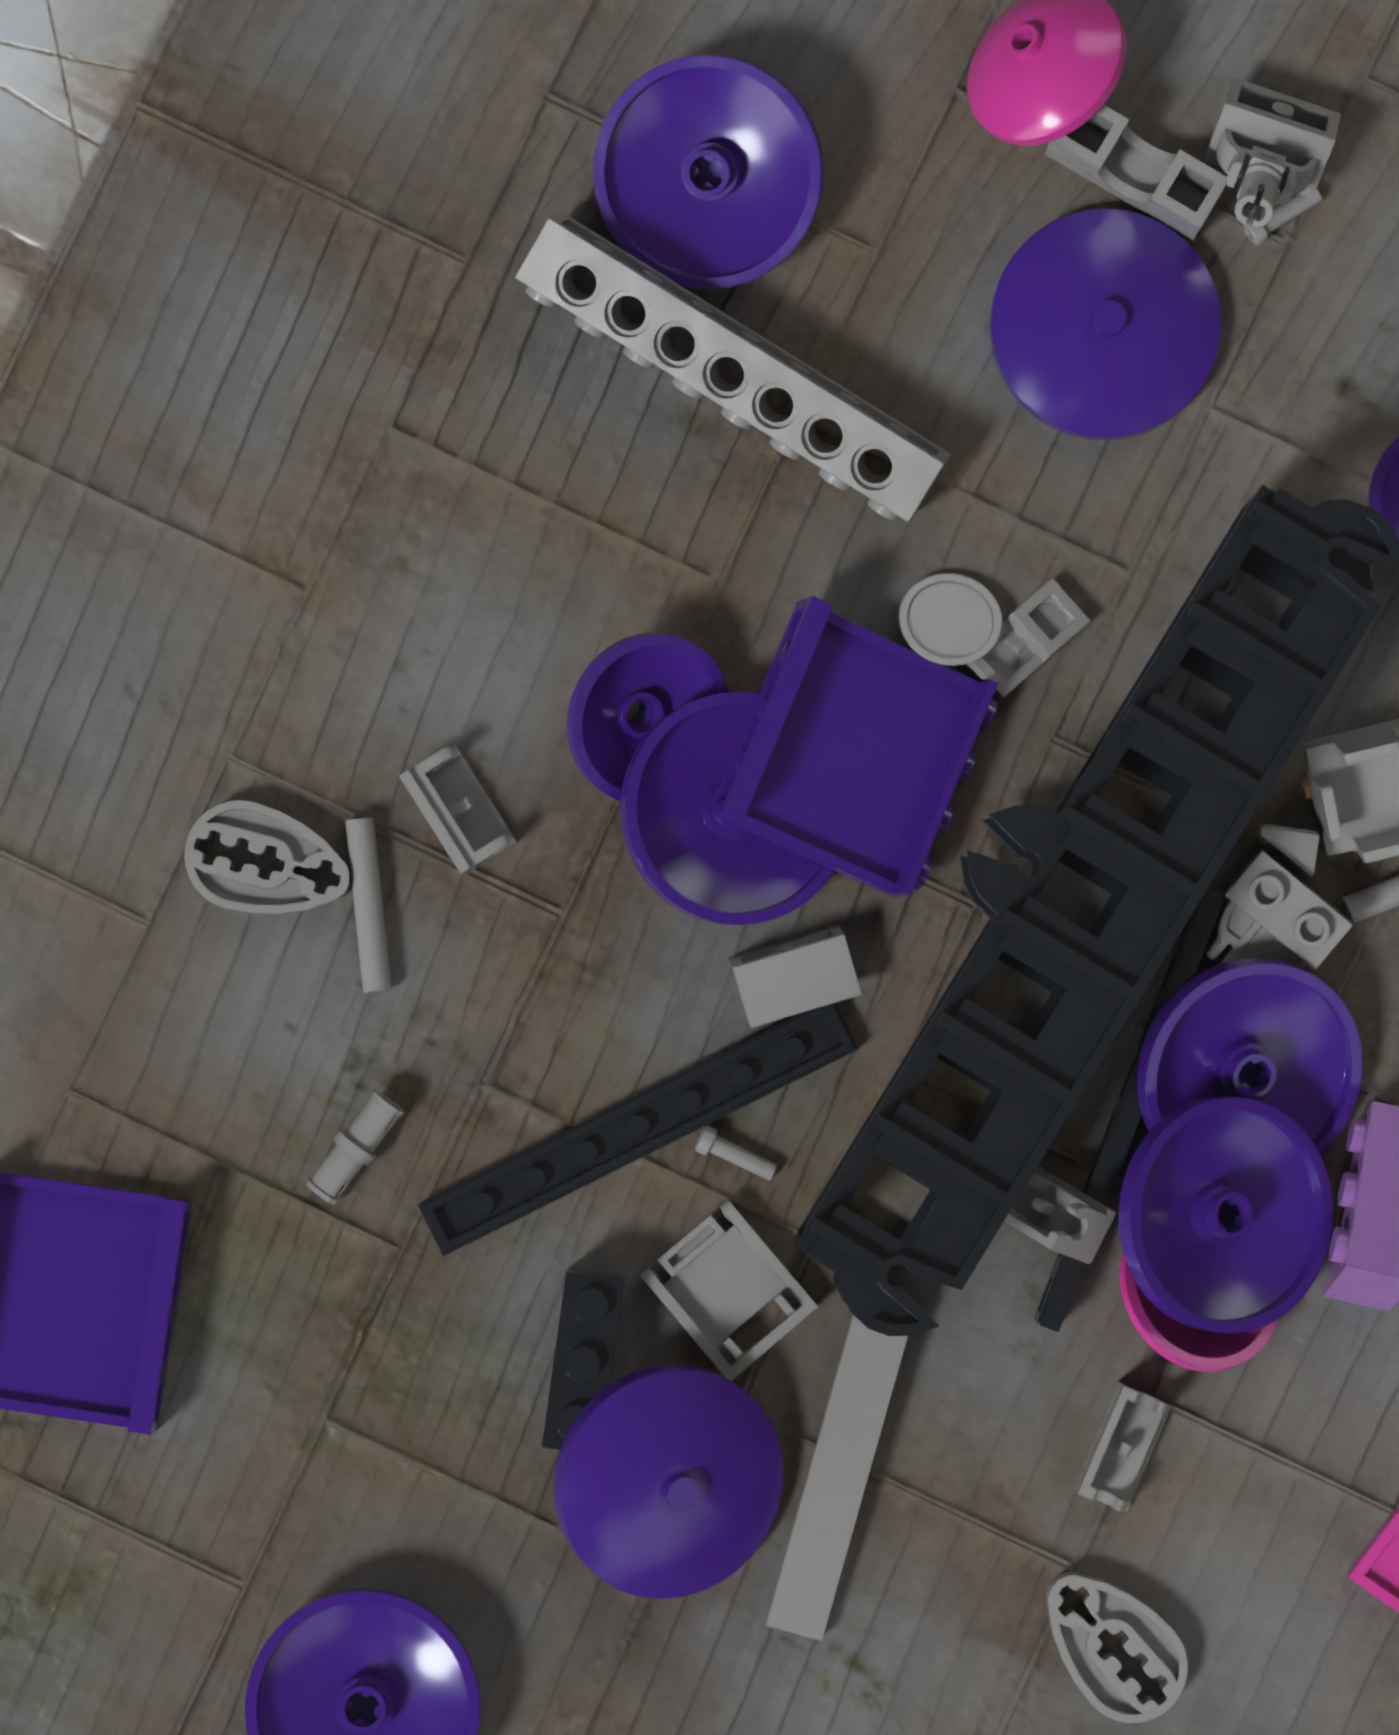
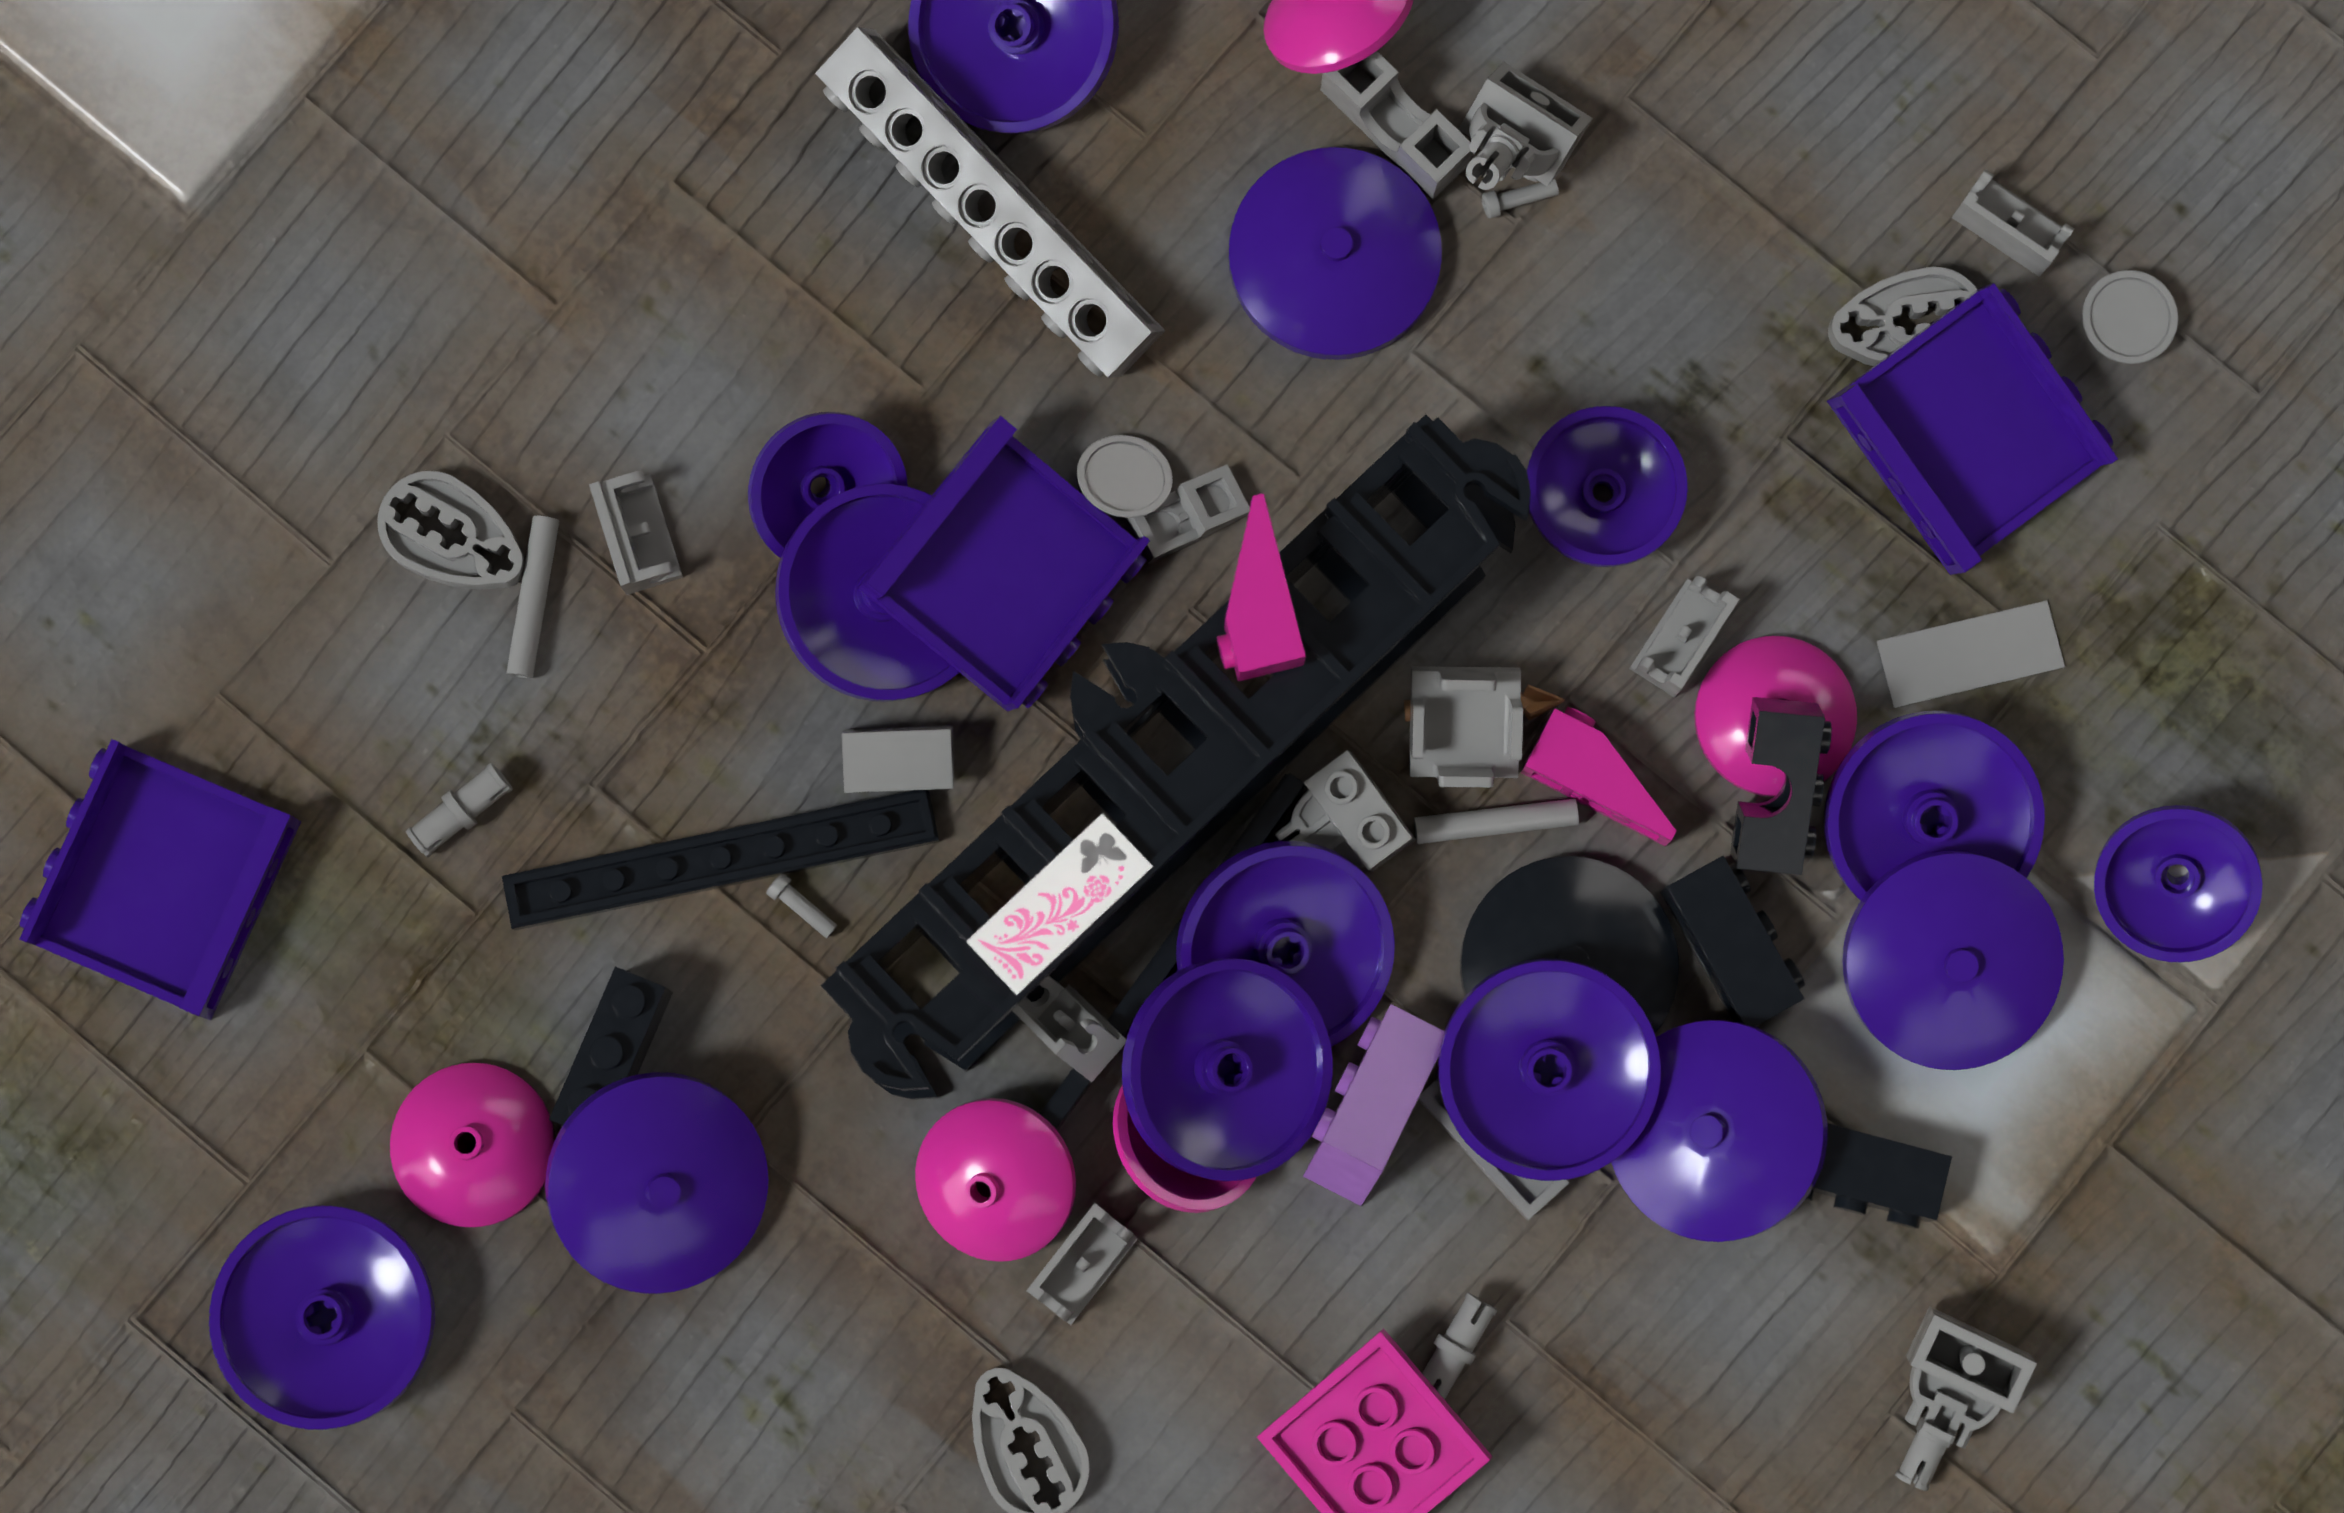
camera: 15 degrees right, 5 degrees down
light grey container [640,1200,818,1381] -> none
light grey tile [766,1314,908,1641] -> none
light grey slope [1253,824,1320,879] -> none
none -> dark pink dish [390,1063,555,1228]
none -> dark pink dish [915,1098,1076,1262]
none -> white sticker [966,813,1153,995]
none -> dark pink slope [1217,493,1306,681]

